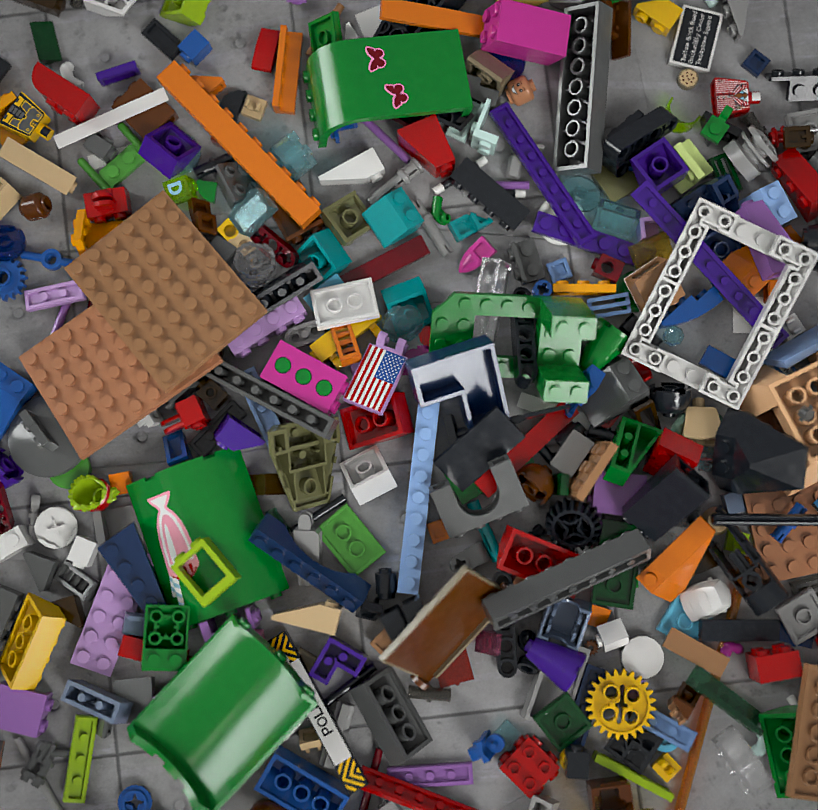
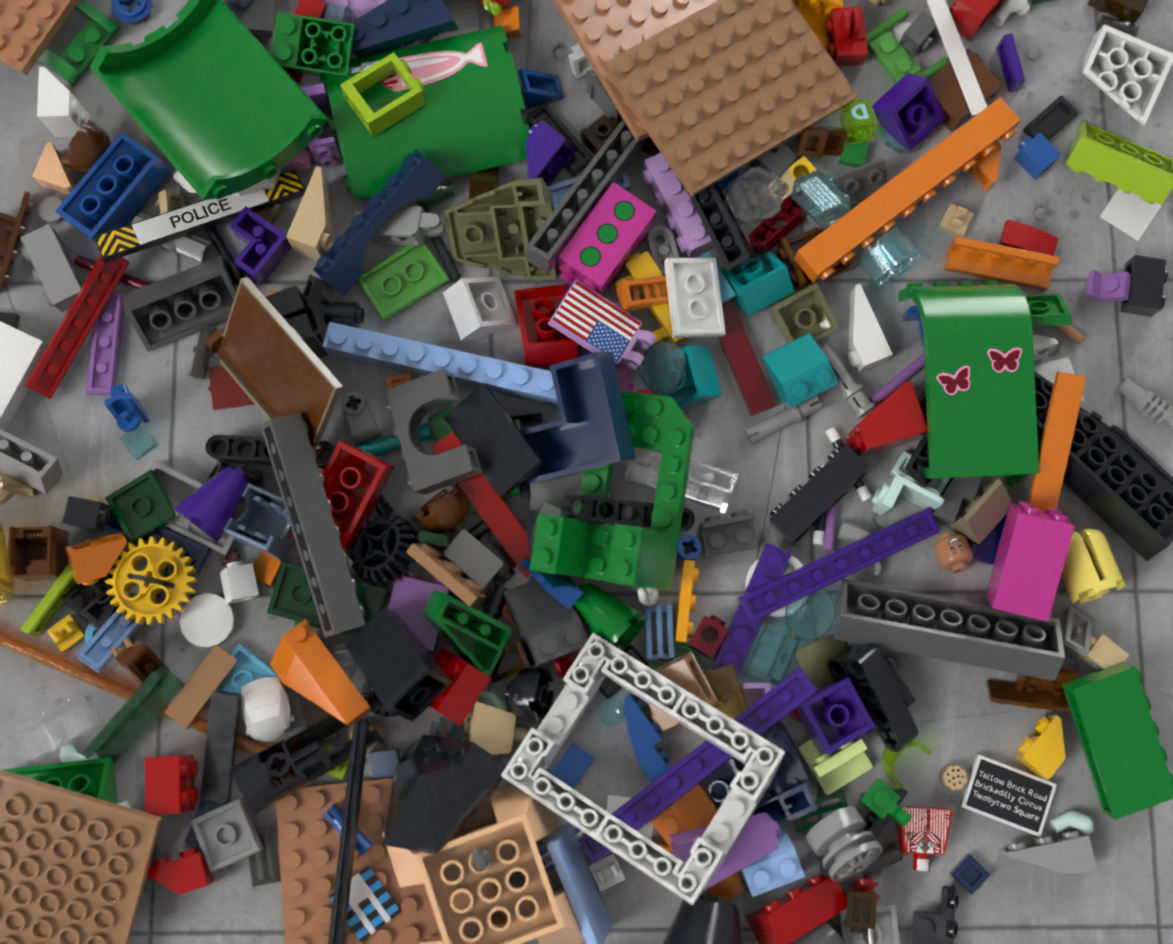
camera: 90 degrees right, 5 degrees down
red brick [160,395,211,435] -> none
black pin [193,153,235,180] -> none
black tile [220,90,247,122] -> none
green arm [431,196,451,225] -> none
teal slope [447,212,493,243] -> none
dark pink plate [459,236,497,273] -> none
clear pink bracket [475,630,502,656] -> none
red brick [498,733,560,799] -> none
medium blue tile [545,257,573,284] -> none
magenta arm [720,642,744,657] -> none
none -> orange slope [65,532,127,585]

